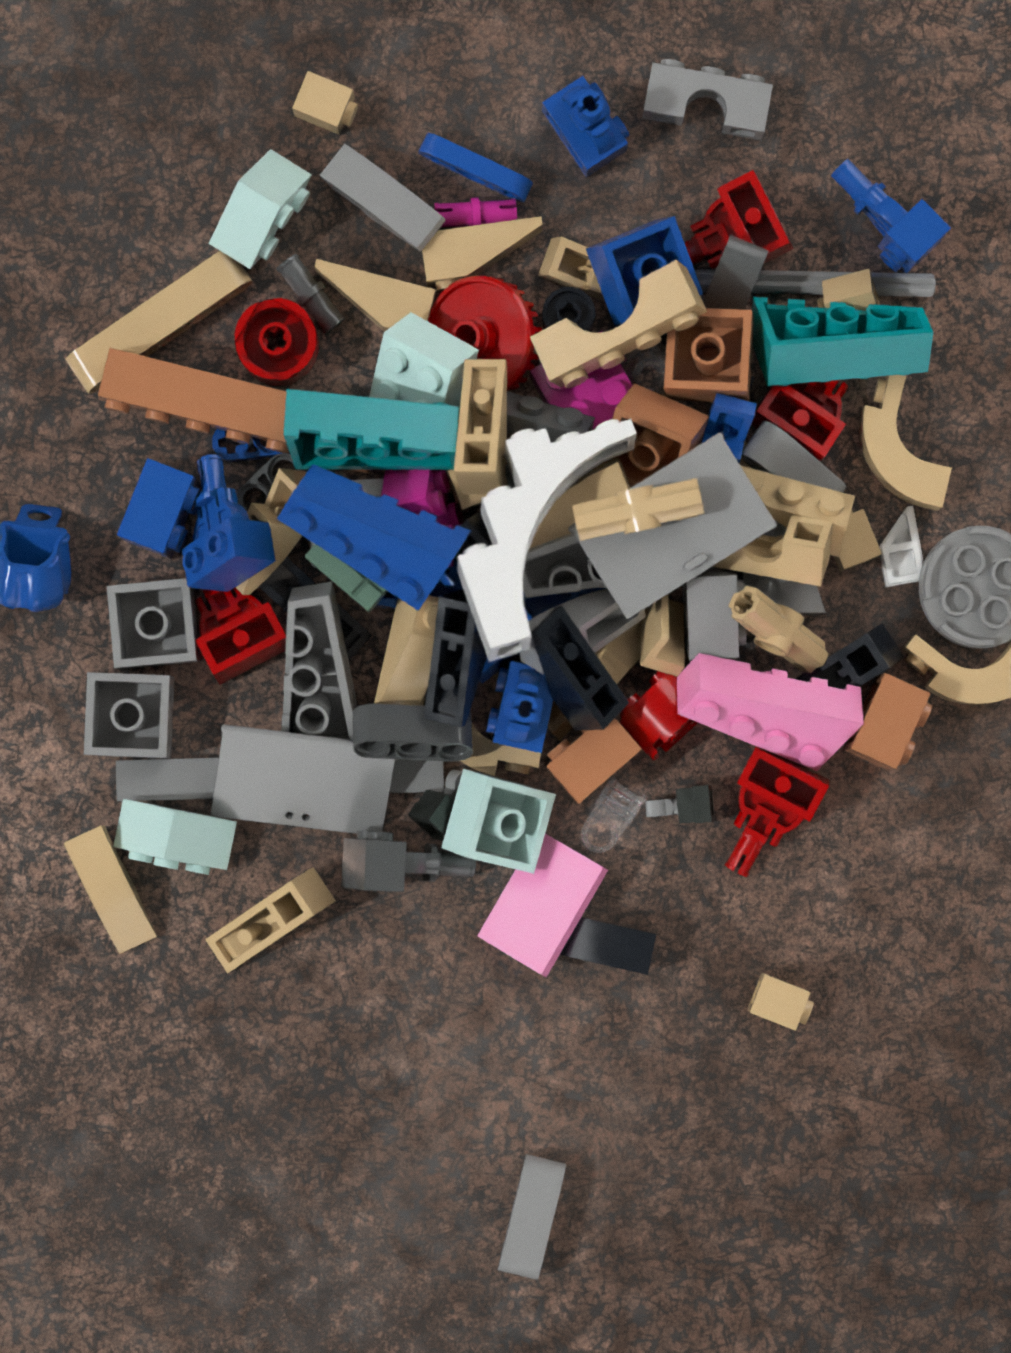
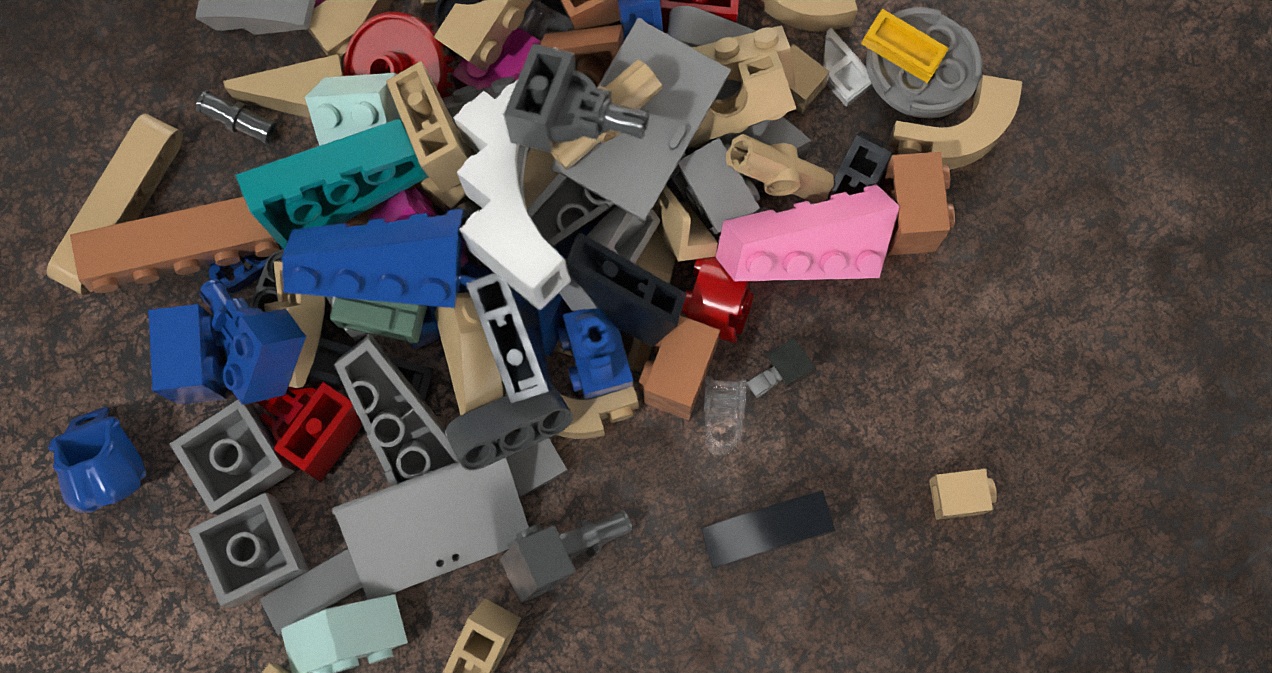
camera: 25 degrees left, 10 degrees down
light aqua brick [209,149,312,269] -> none
red brick [234,298,319,386] -> none
pearl dark grey piece [408,769,463,841] -> none
light aqua brick [441,769,556,874] -> none
bright pink tile [477,834,608,977] -> none
red brick [724,746,830,877] -> none
none -> dark grey brick [503,44,649,153]
none -> yellow tile [861,8,949,83]

